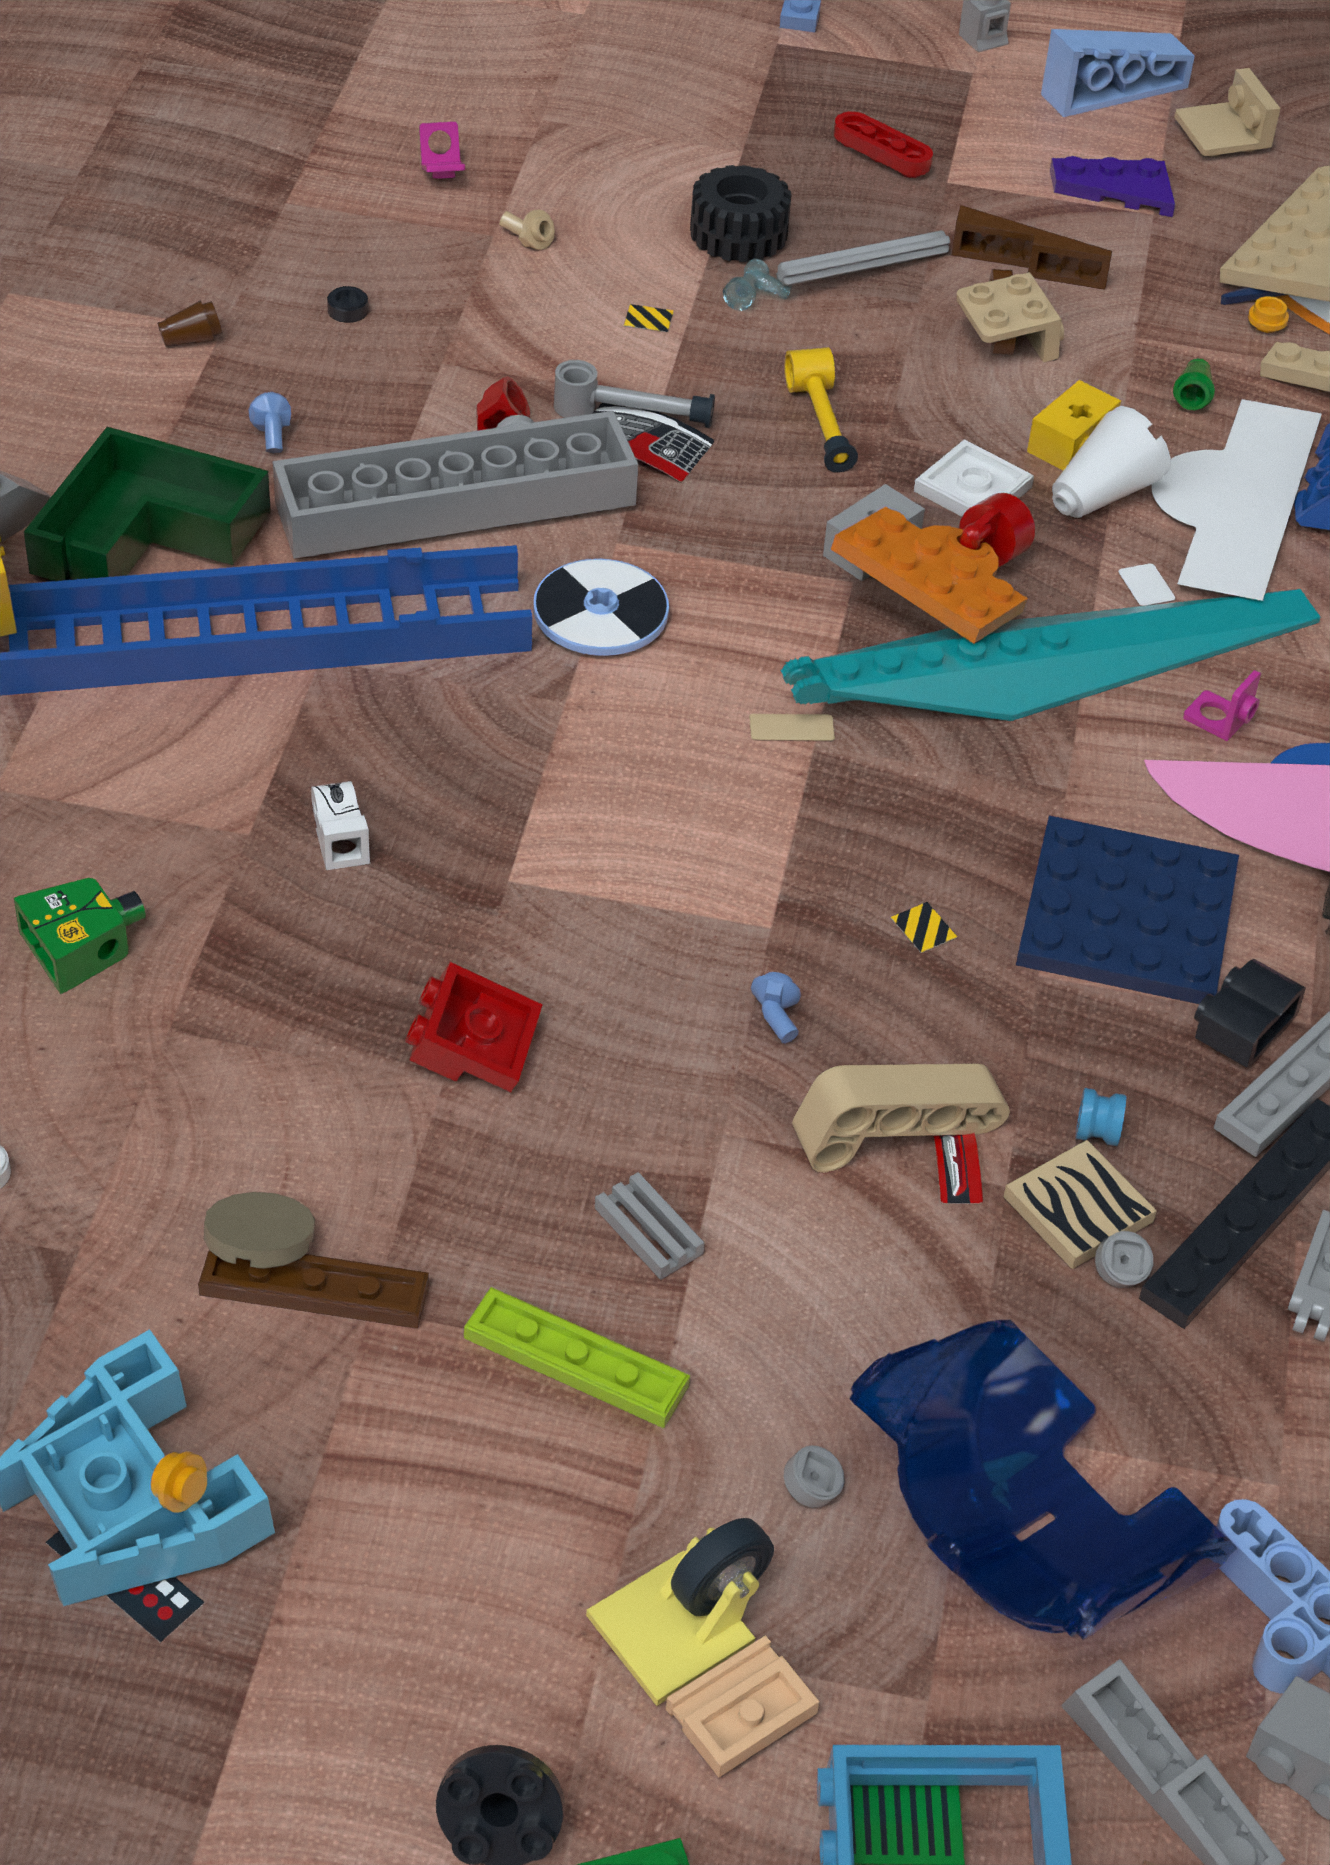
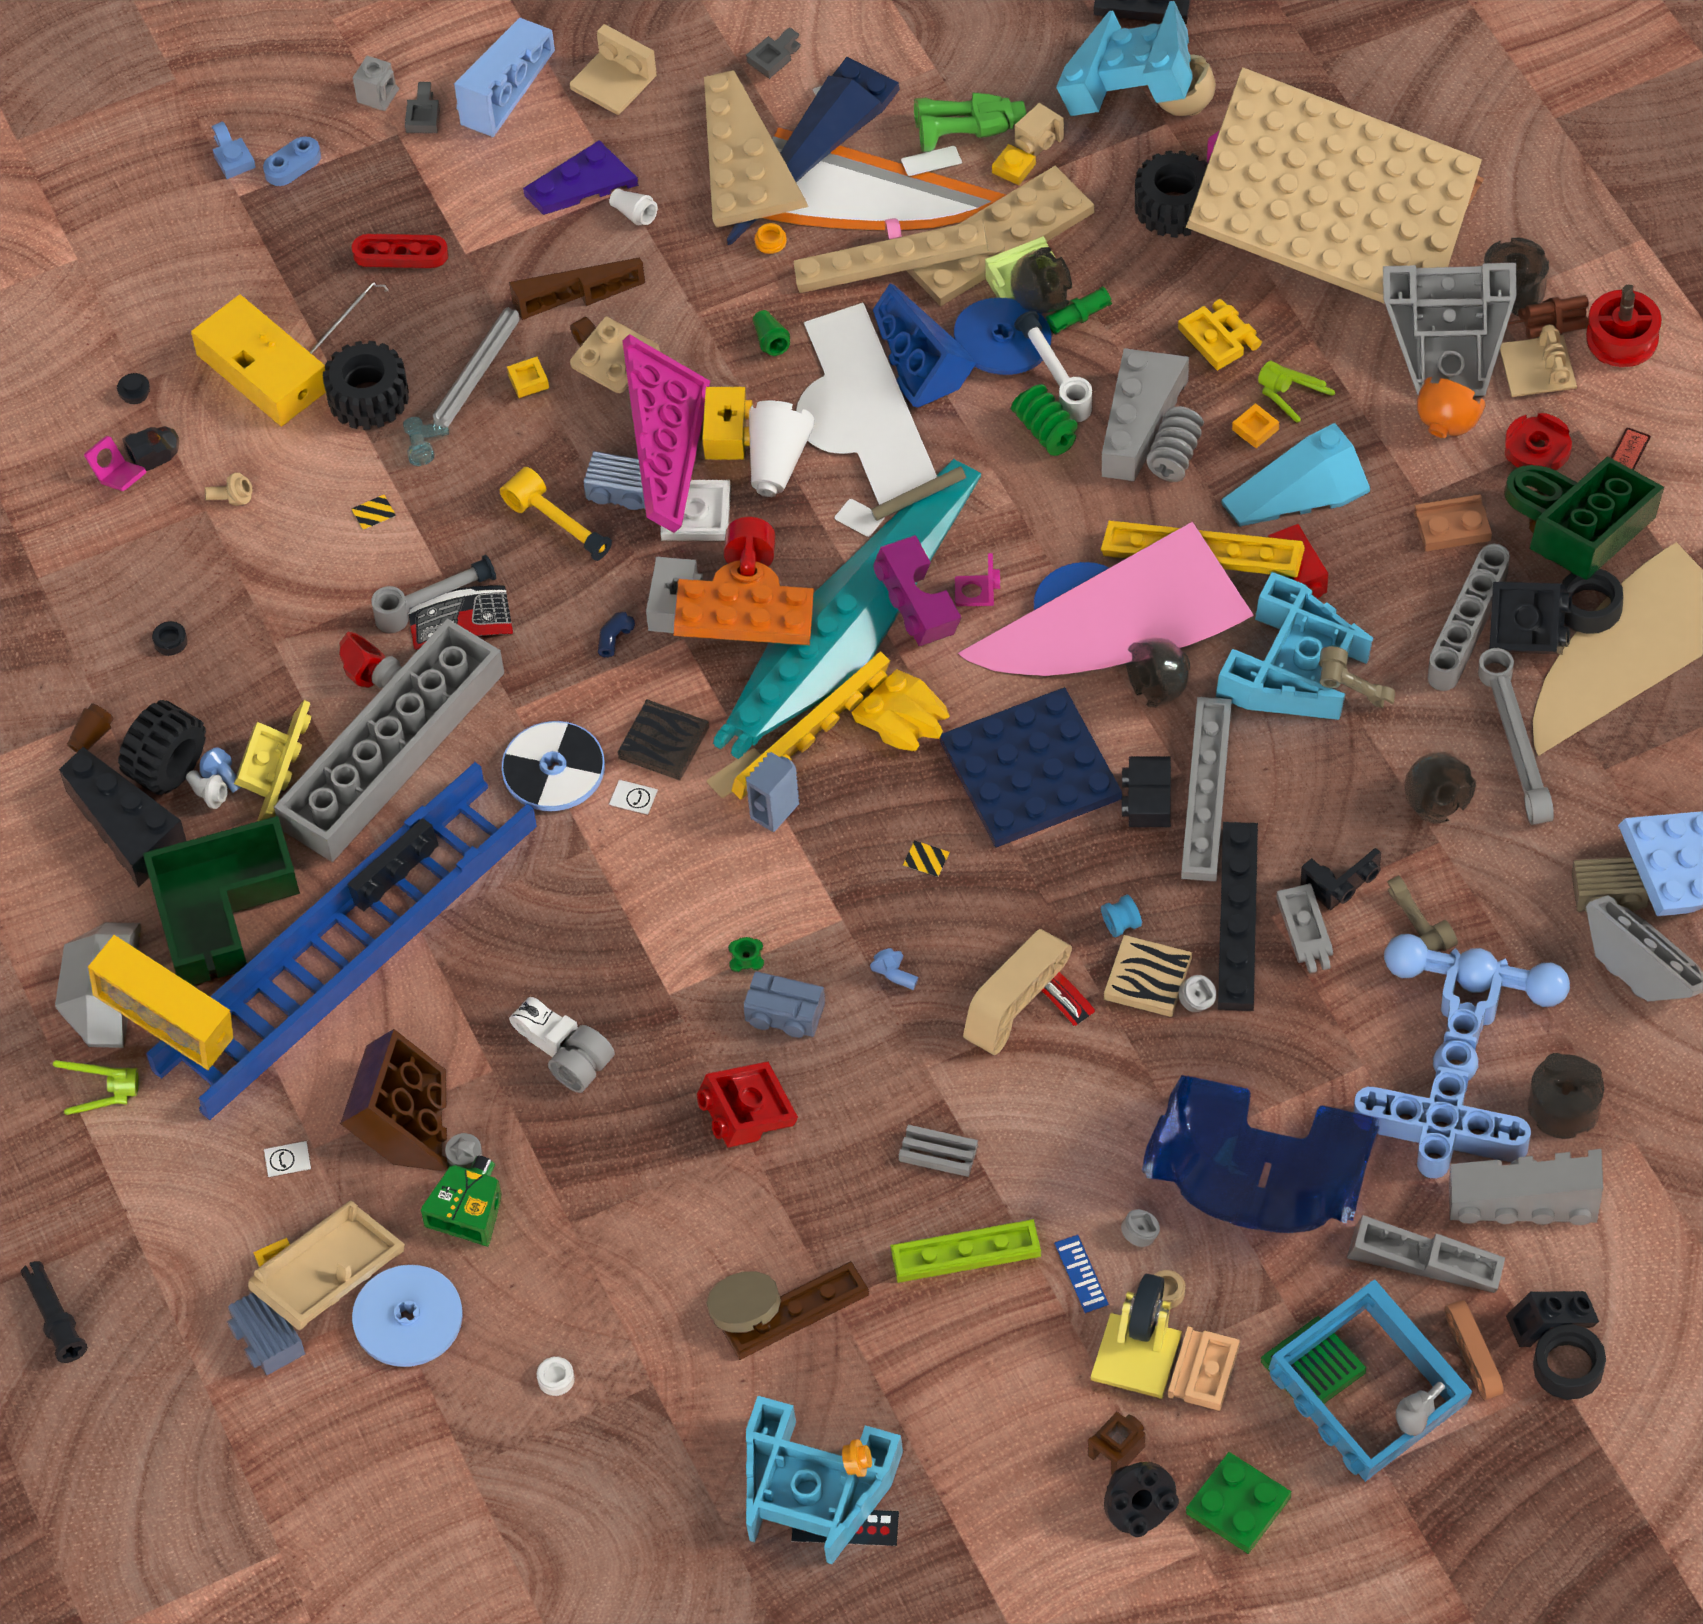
camera: 30 degrees left, 10 degrees up
none -> black wedge [59,747,187,888]
none -> black plate [117,373,150,404]
none -> black tyre [118,700,206,795]
none -> black rock [122,426,179,471]
none -> white plate [186,770,227,809]
none -> yellow brick [191,294,326,427]
none -> light yellow bracket [234,700,311,821]
none -> medium blue plate [263,137,321,186]
none -> light grey piece [310,282,388,353]
none -> reddish brown wedge [340,1029,447,1171]
none -> black plate [347,818,439,912]
none -> dark grey plate [405,82,440,133]
none -> light grey tile [445,1133,483,1170]
none -> yellow plate [507,357,549,398]
none -> light grey wheel [548,1025,615,1093]
none -> sand blue brick [584,451,646,510]
none -> dark blue arm [598,612,635,658]
none -> white cone [609,188,658,225]
none -> white sticker [609,780,658,815]
none -> clear smoke tile [617,699,709,780]
none -> dark pink wing [622,334,710,533]
none -> green plate [728,937,764,972]
none -> yellow plate [731,651,890,800]
none -> sand blue brick [744,971,825,1038]
none -> sand blue brick [746,752,800,832]
none -> yellow plate [851,669,950,751]
none -> dark tan bar [871,466,966,521]
none -> magenta arch [874,535,962,646]
none -> blue sticker [1054,1235,1109,1313]
none -> reddish brown window [1088,1411,1146,1474]
none -> tan tile [1154,1270,1185,1309]

